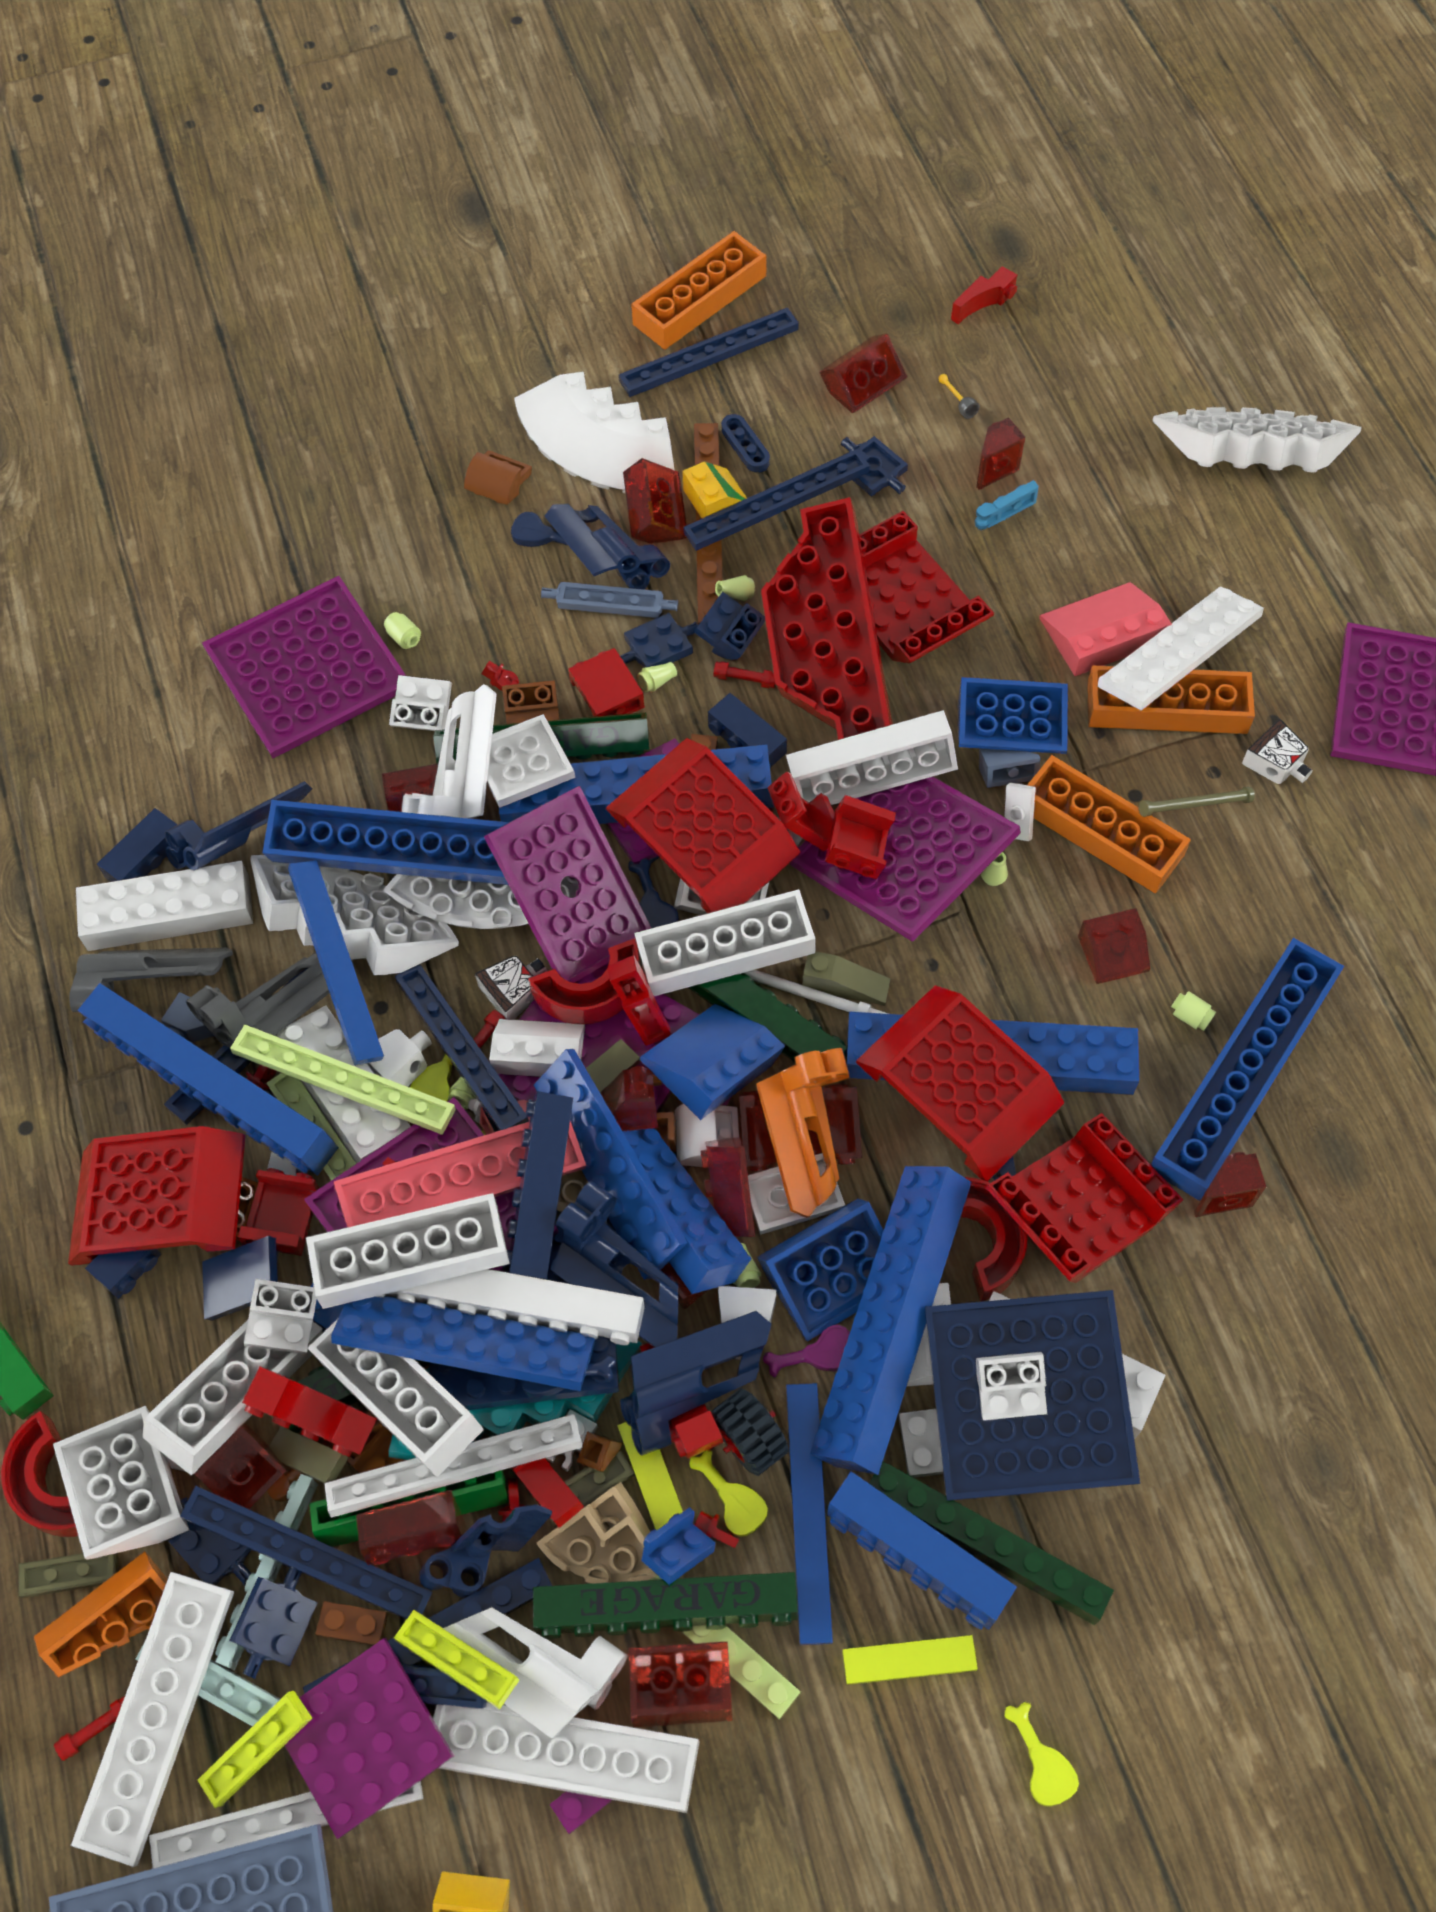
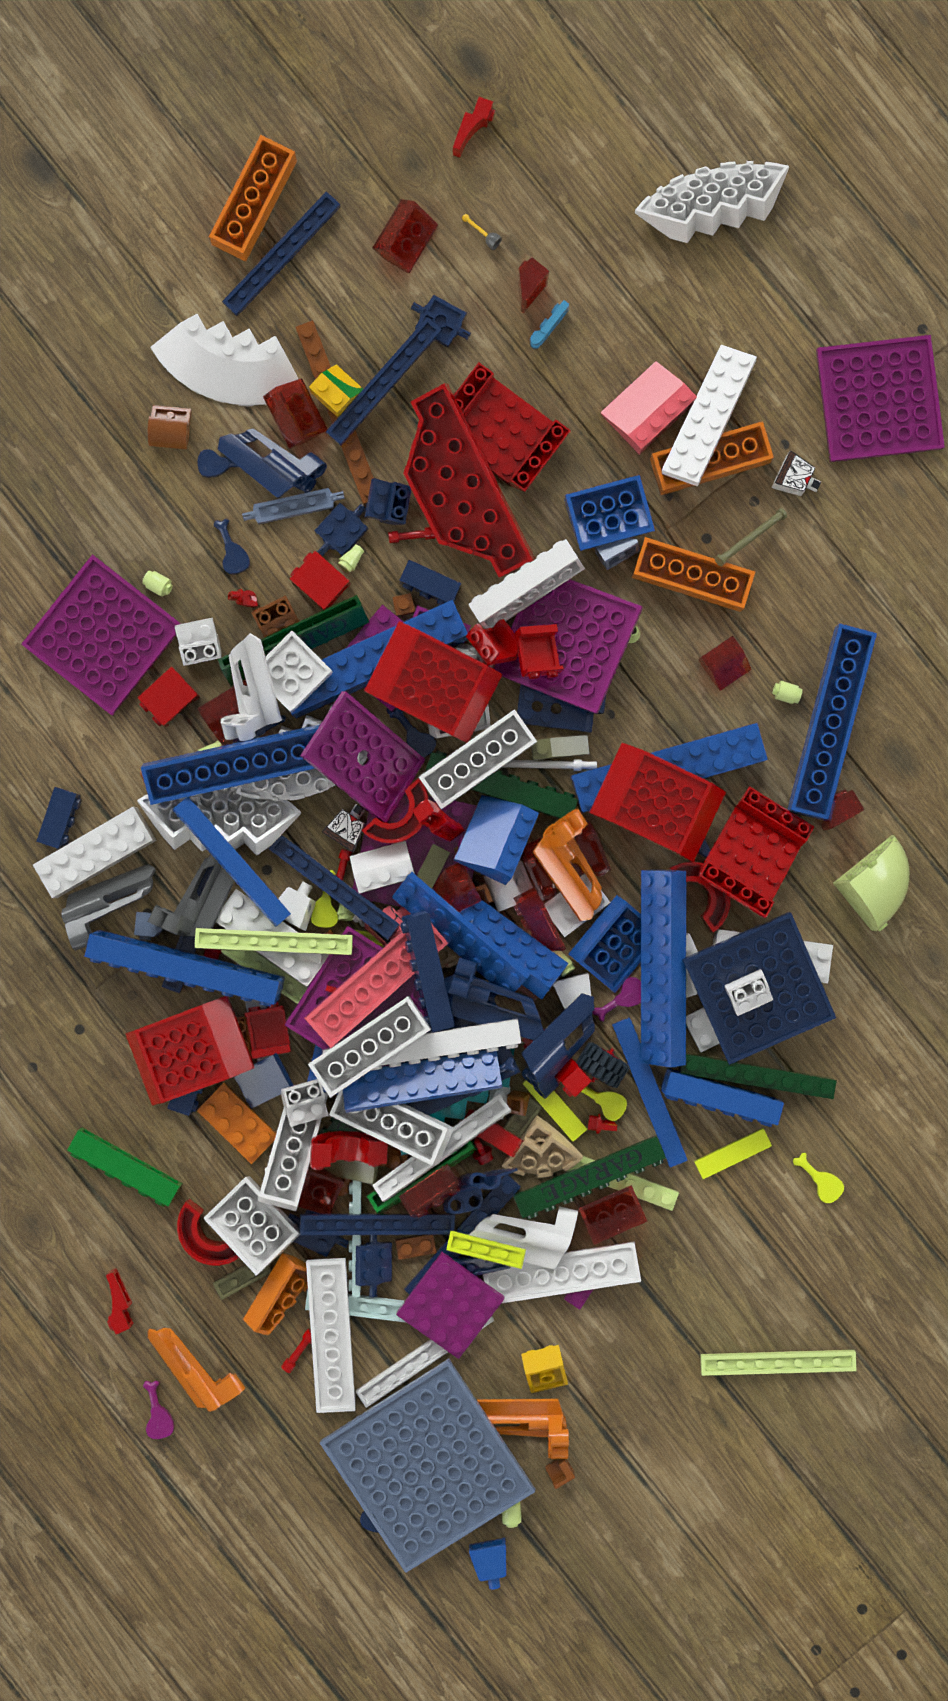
camera: 25 degrees left, 25 degrees up
dark blue panel [165,781,313,871] -> none
neon yellow tile [197,1690,312,1808] -> none
blue bracket [642,1507,716,1585] -> none
yellowish green cone [715,575,755,601] -> none
dark blue plate [721,414,770,473] -> none
white plate [1005,783,1036,841] -> none
none -> red panel [138,666,200,727]
none -> orange plate [197,1082,277,1164]
none -> dark blue piece [214,519,250,575]
none -> dark blue hinge [517,685,606,733]
none -> yellowish green brick [833,835,910,931]

